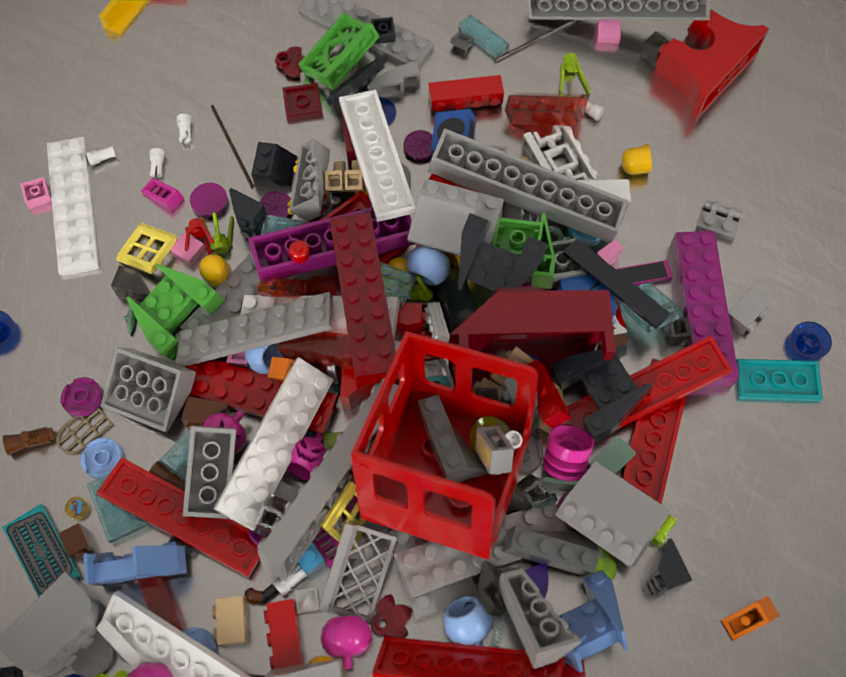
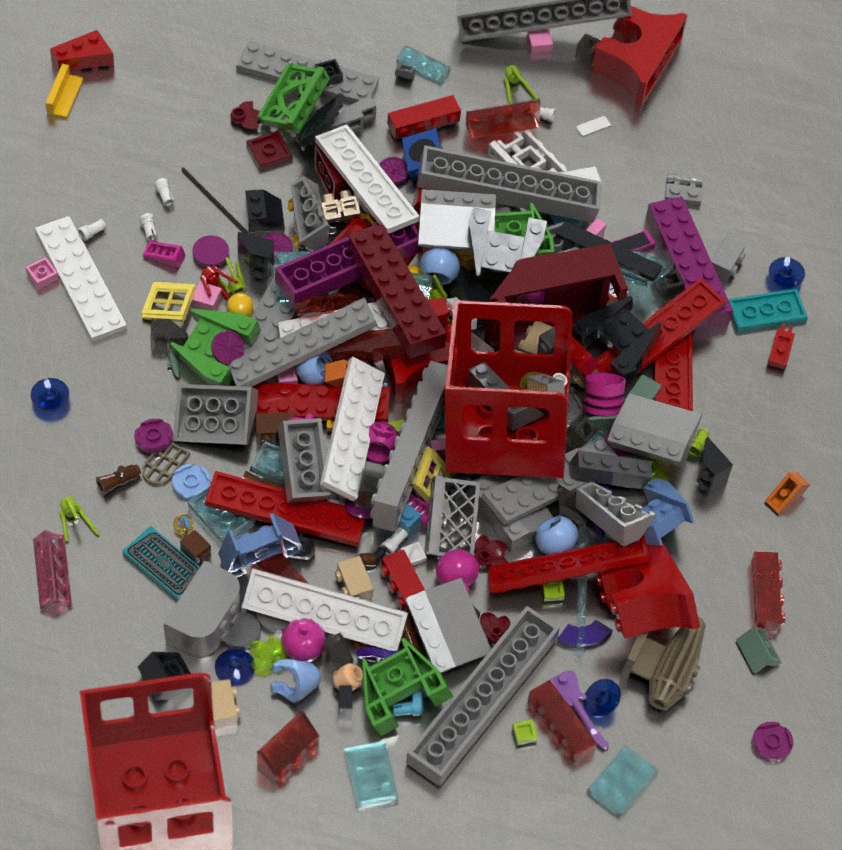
camera: 20 degrees left, 10 degrees down
white sticker [96,618,146,669] -> none
red piece [289,240,310,264] -> none
dark brown axle [494,20,578,62] -> none
yellow helmet [622,144,652,175] -> none
none -> magenta wheel [211,330,244,365]
none -> black plate [288,537,316,560]
none -> white sticker [576,116,611,136]
none -> red hinge [767,324,795,370]

